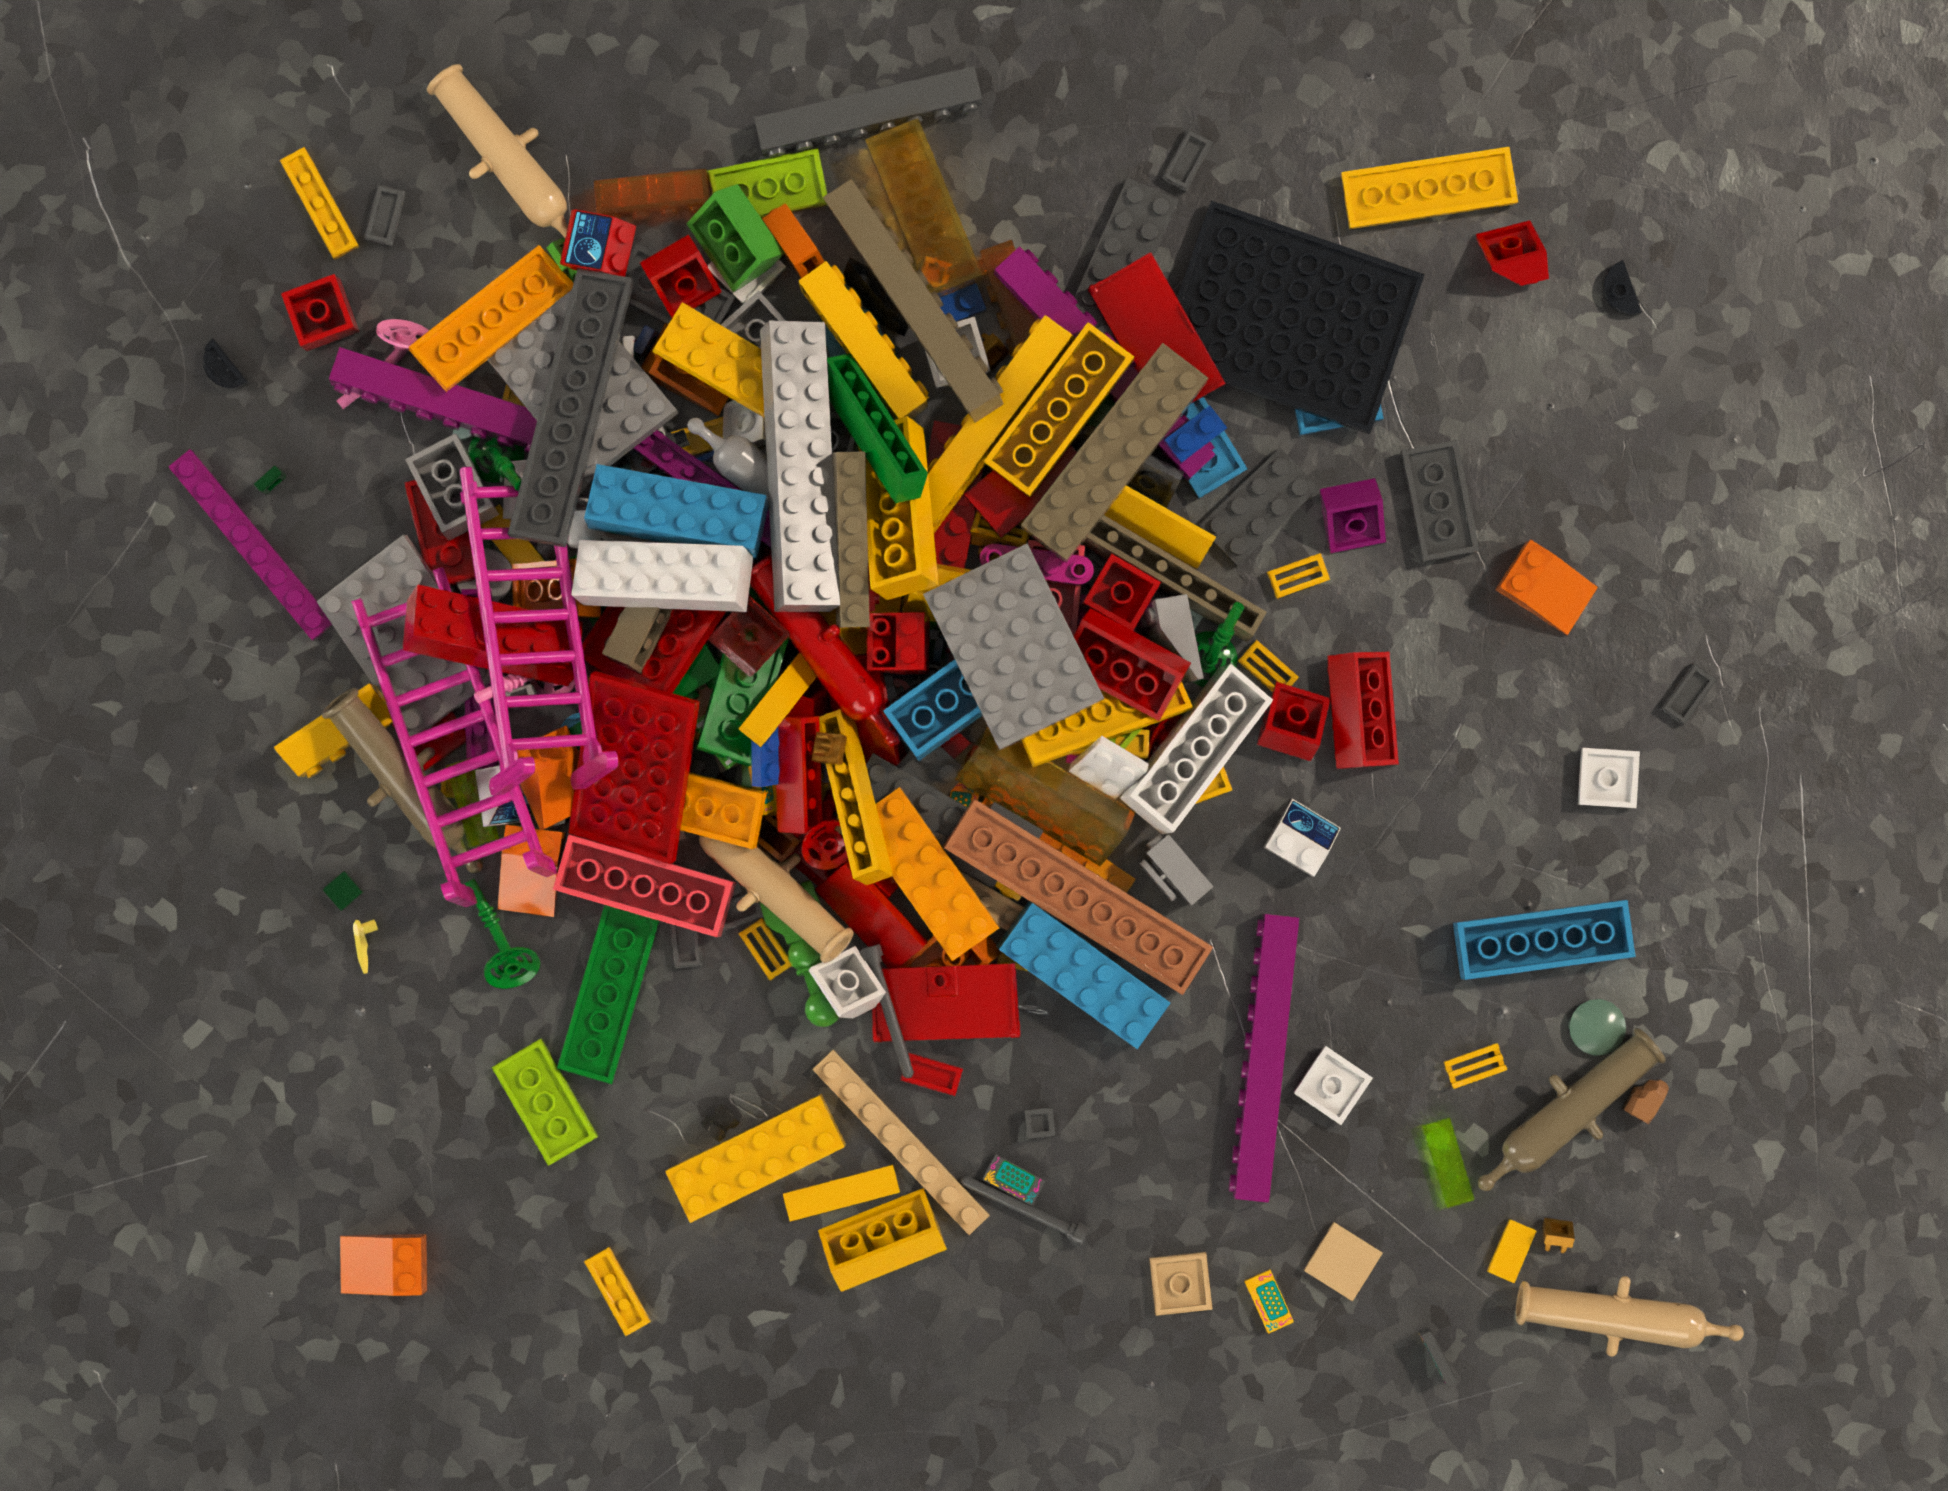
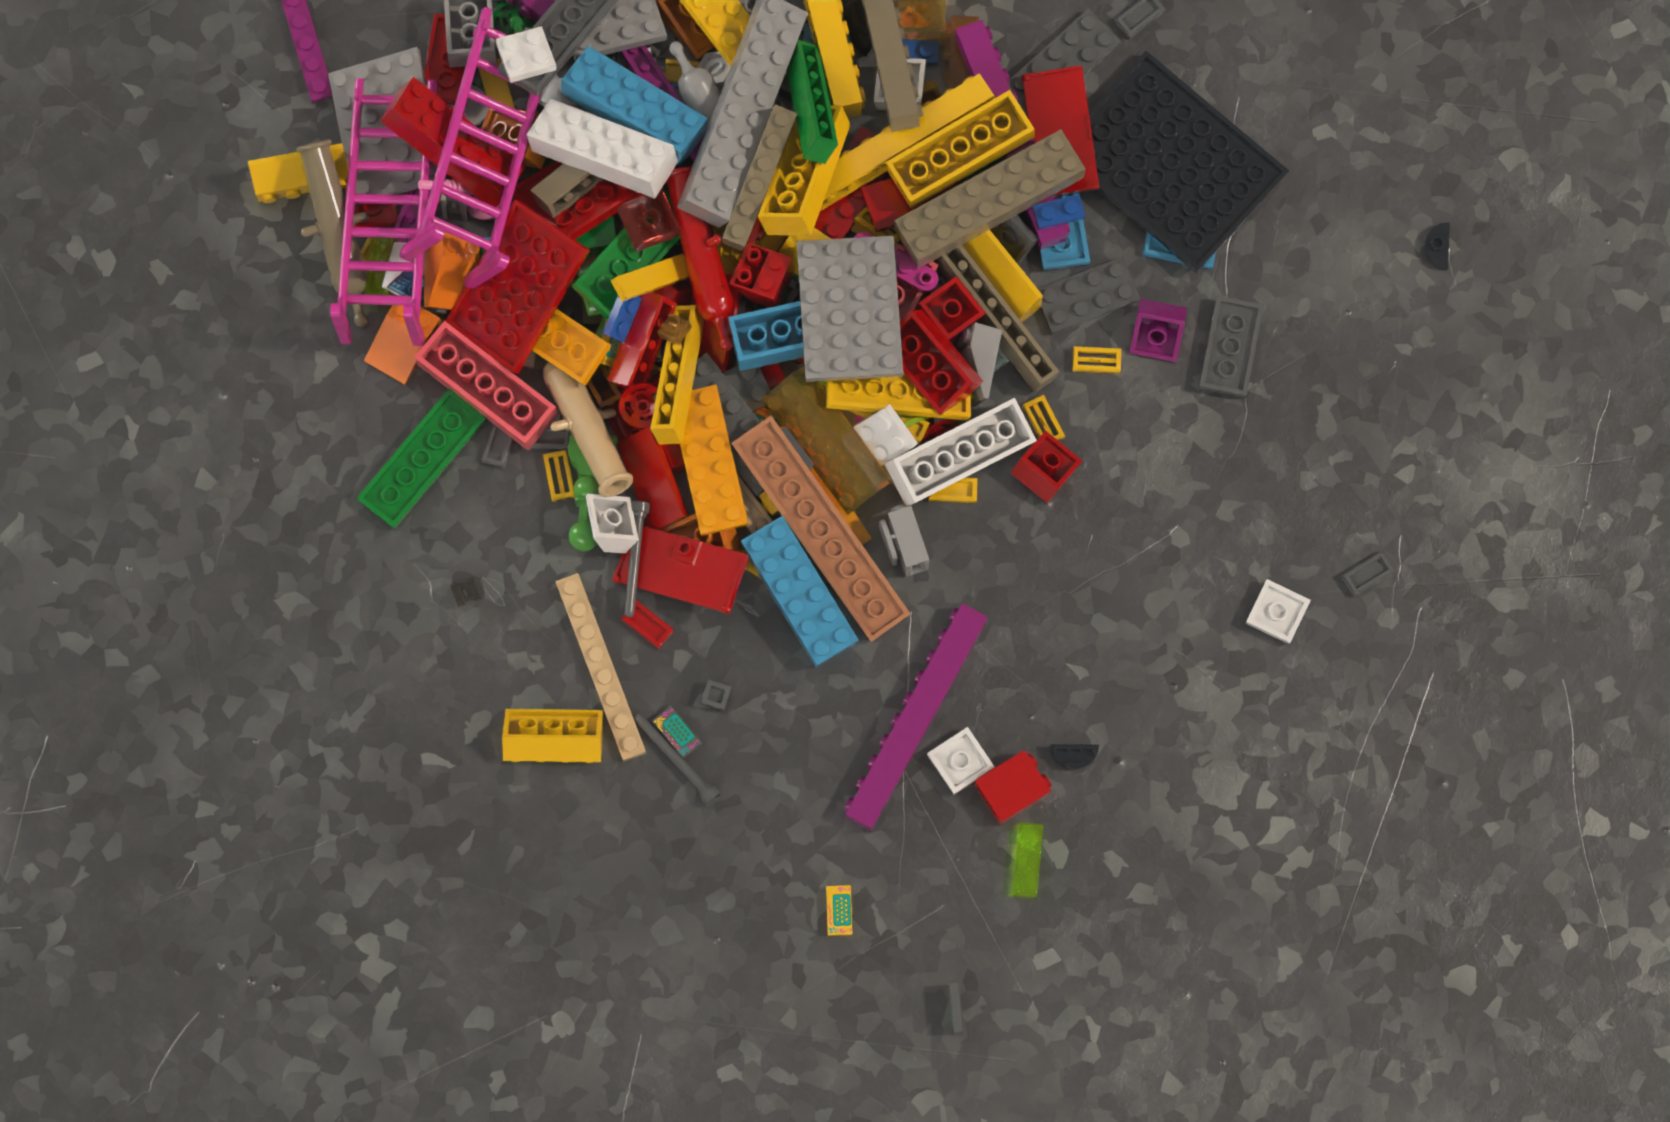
camera: 15 degrees right, 10 degrees down
dark green tile [322,871,364,911] -> none
orange slope [340,1234,427,1296] -> none
light yellow bar [353,919,378,974] -> none
green dish [465,878,540,989] -> none
lime tile [491,1038,599,1166] -> none
yellow tile [584,1247,651,1336] -> none
yellow brick [665,1094,846,1223] -> none
yellow tile [783,1164,900,1222] -> none
tan tile [1149,1252,1212,1316] -> none
green dish [1193,602,1244,687] -> none
slope [1263,799,1341,877] -> none
tan tile [1304,1221,1383,1301] -> none
red slope [1327,652,1399,769] -> none
yellow plate [1341,147,1518,230] -> none
yellow tile [1443,1043,1507,1089] -> none
dark azure brick [1453,900,1636,980] -> none
red slope [1476,220,1549,286] -> none
dark tan piece [1478,1028,1666,1191] -> none
yellow tile [1487,1219,1537,1283] -> none
orange slope [1495,539,1598,635] -> none
tan piece [1516,1276,1744,1357] -> none
pearl gold tile [1542,1218,1575,1253] -> none
sand green dish [1568,999,1626,1056] -> none
medium nougat rock [1622,1079,1669,1124] -> none
none -> white plate [496,26,556,83]
none -> red brick [974,750,1052,825]
none -> black plate [1050,744,1099,770]

